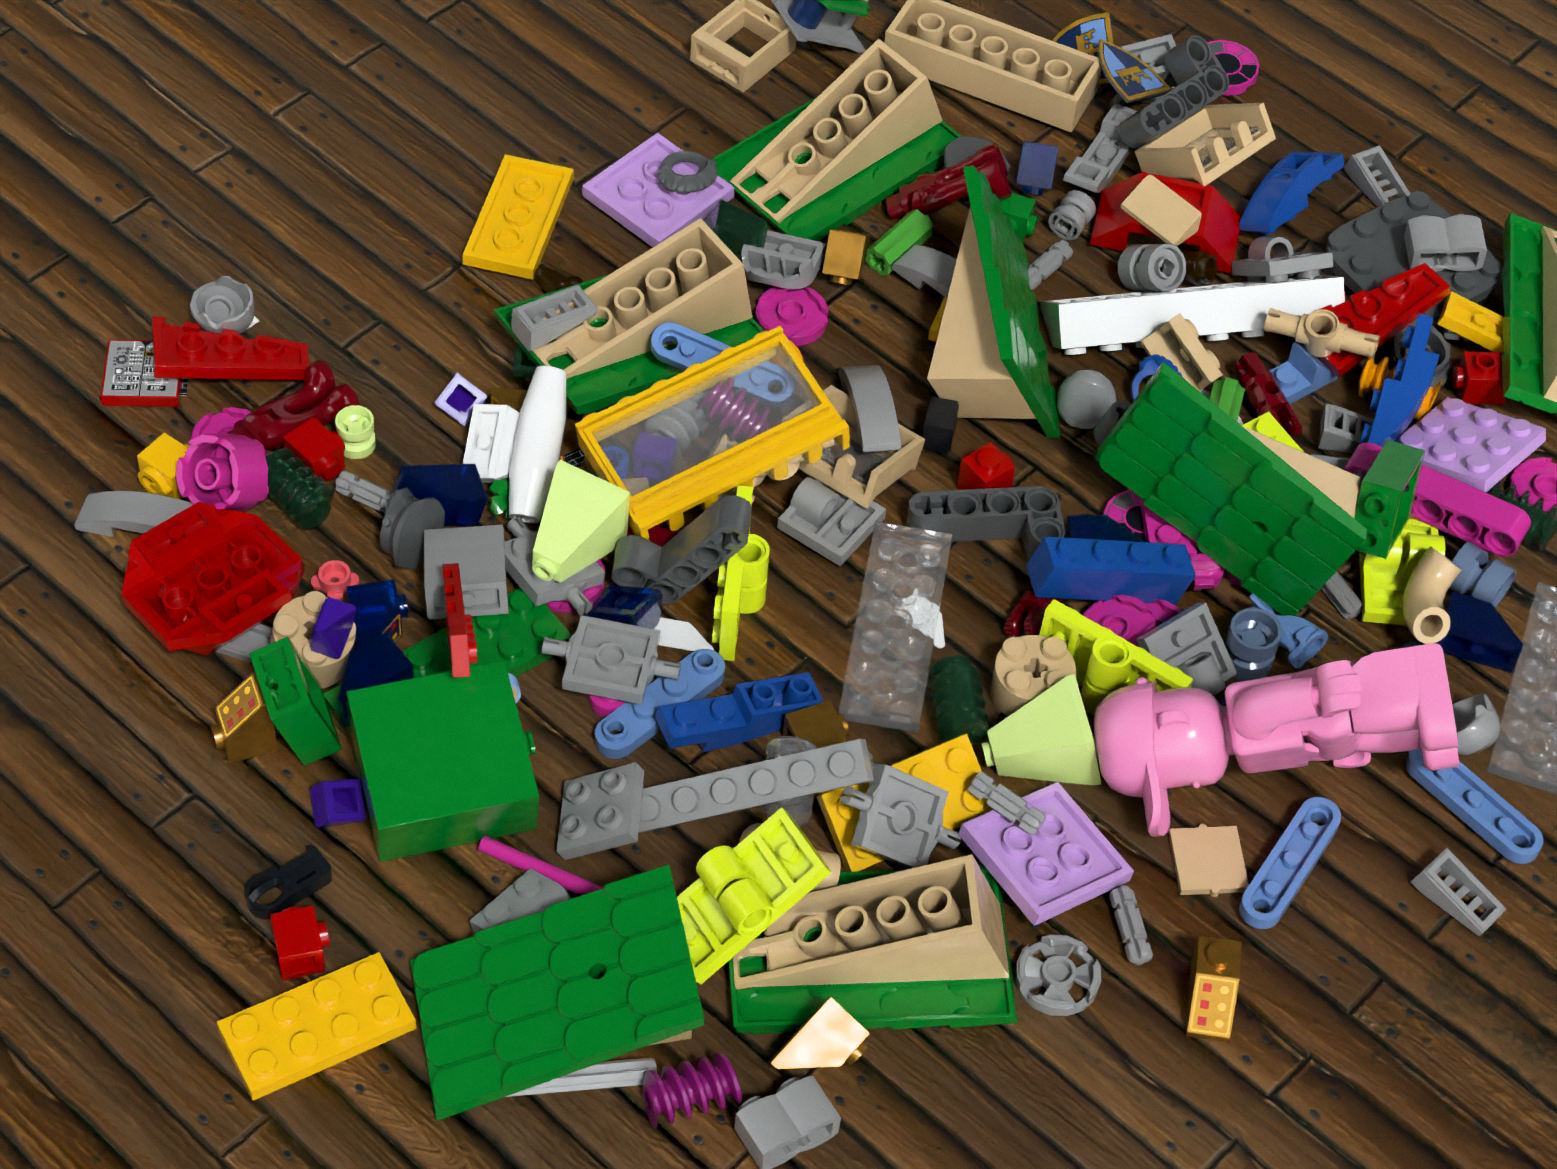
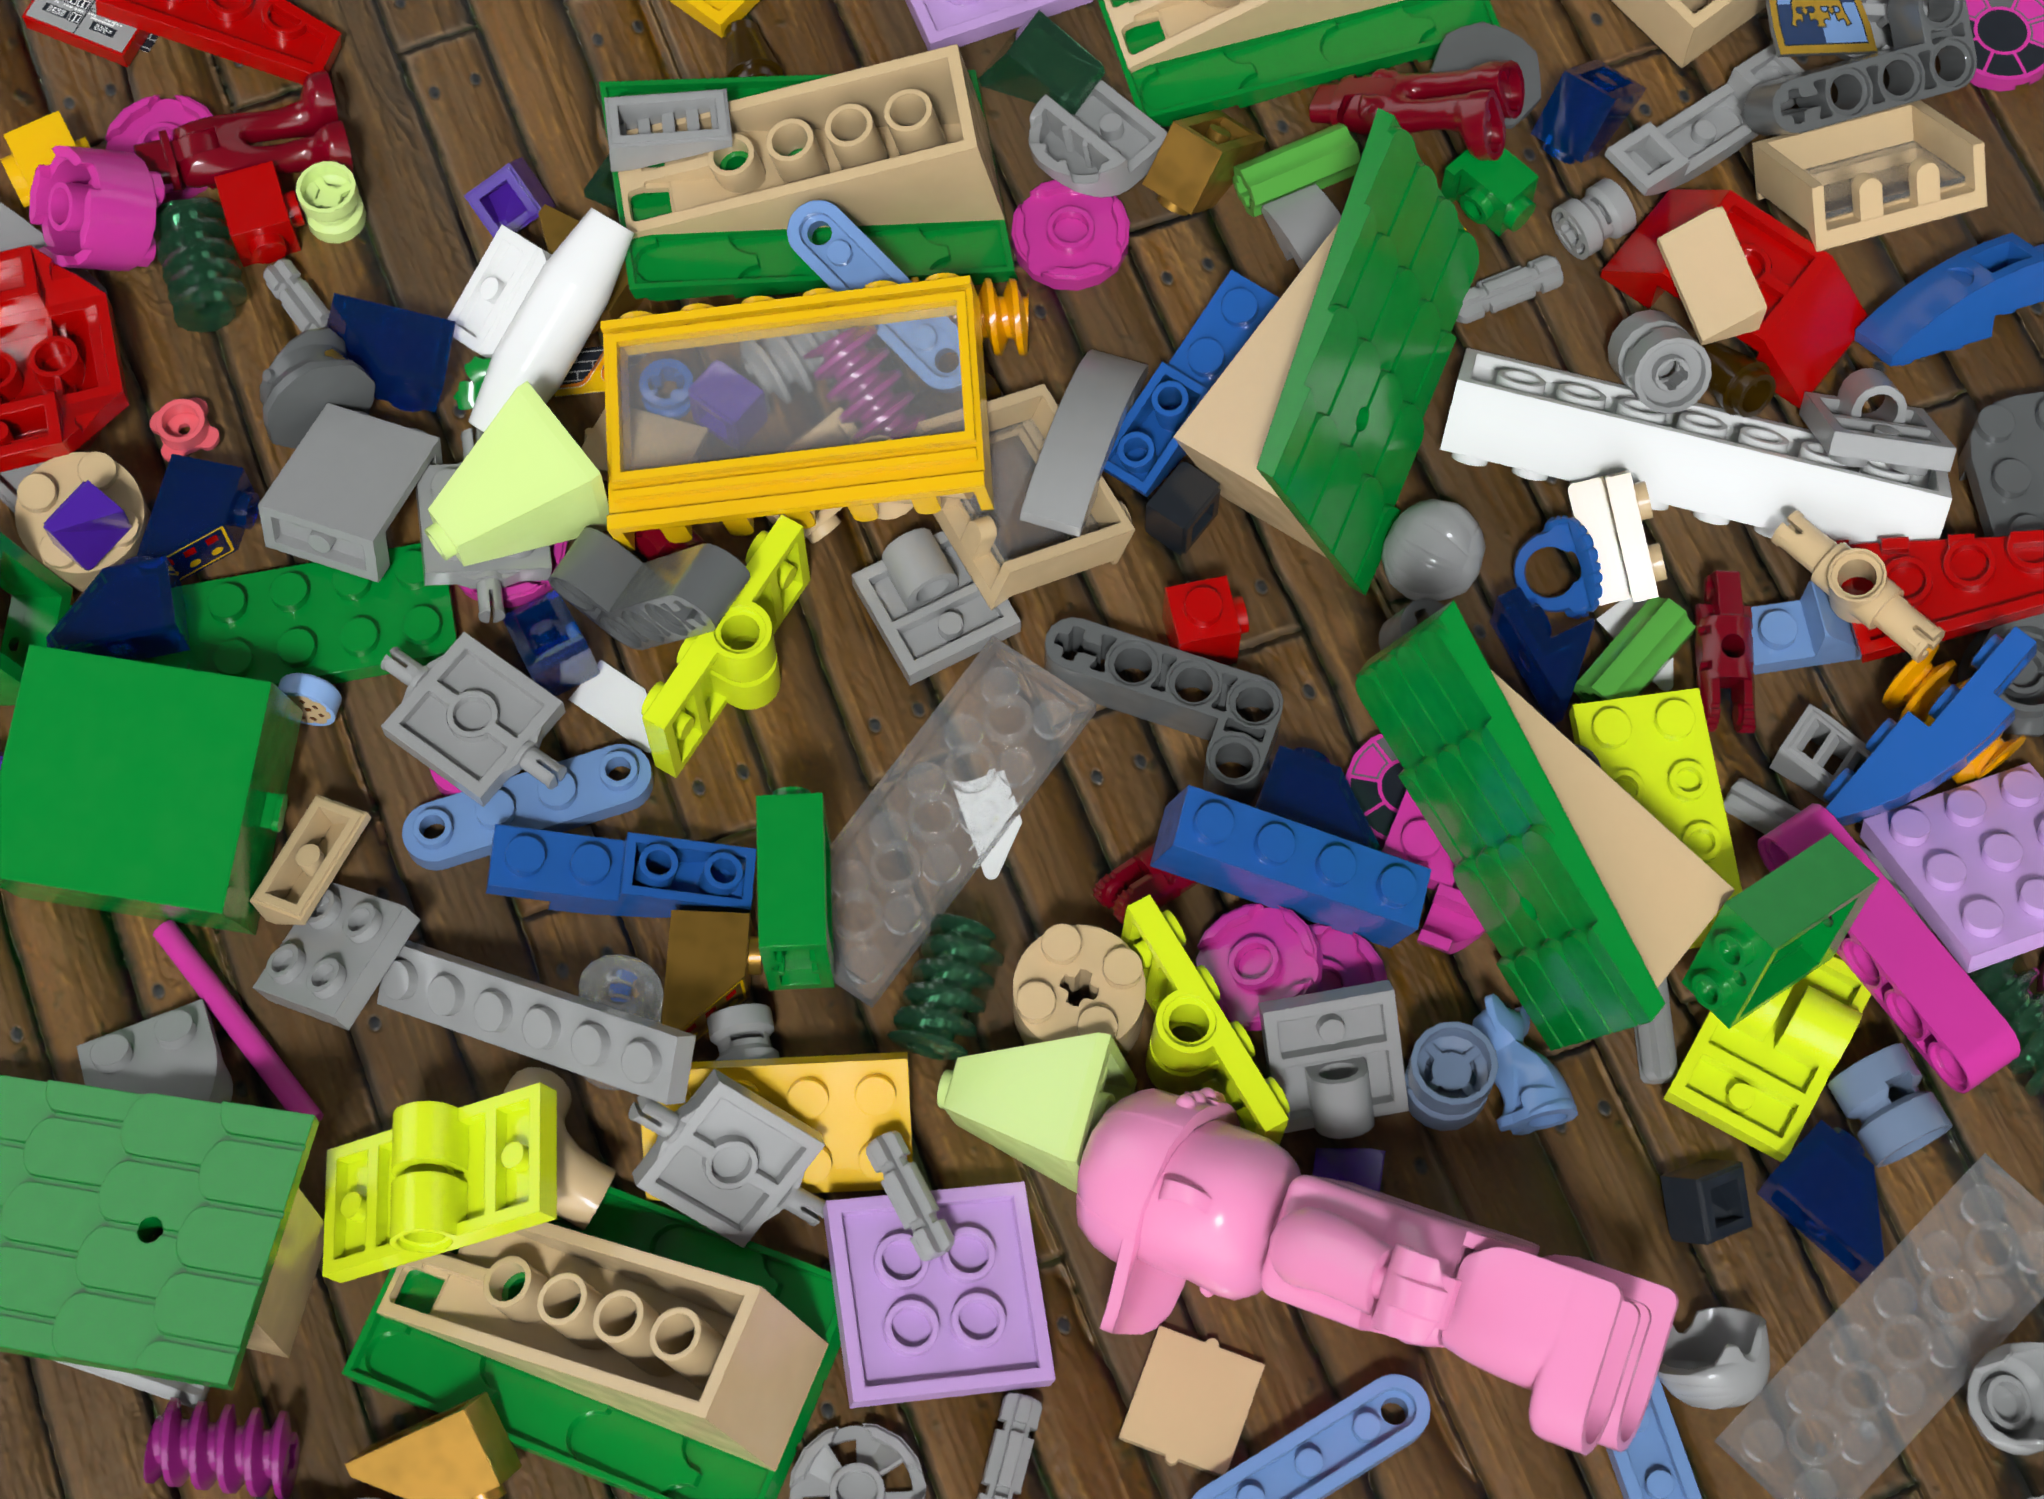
camera: 30 degrees right, 15 degrees up
red wing [442,563,478,678] -> none
tan cylinder [1402,546,1462,644] -> none
none -> tan slope [250,795,372,925]
none -> green window [756,786,835,990]
none -> blue slope [1103,269,1280,497]

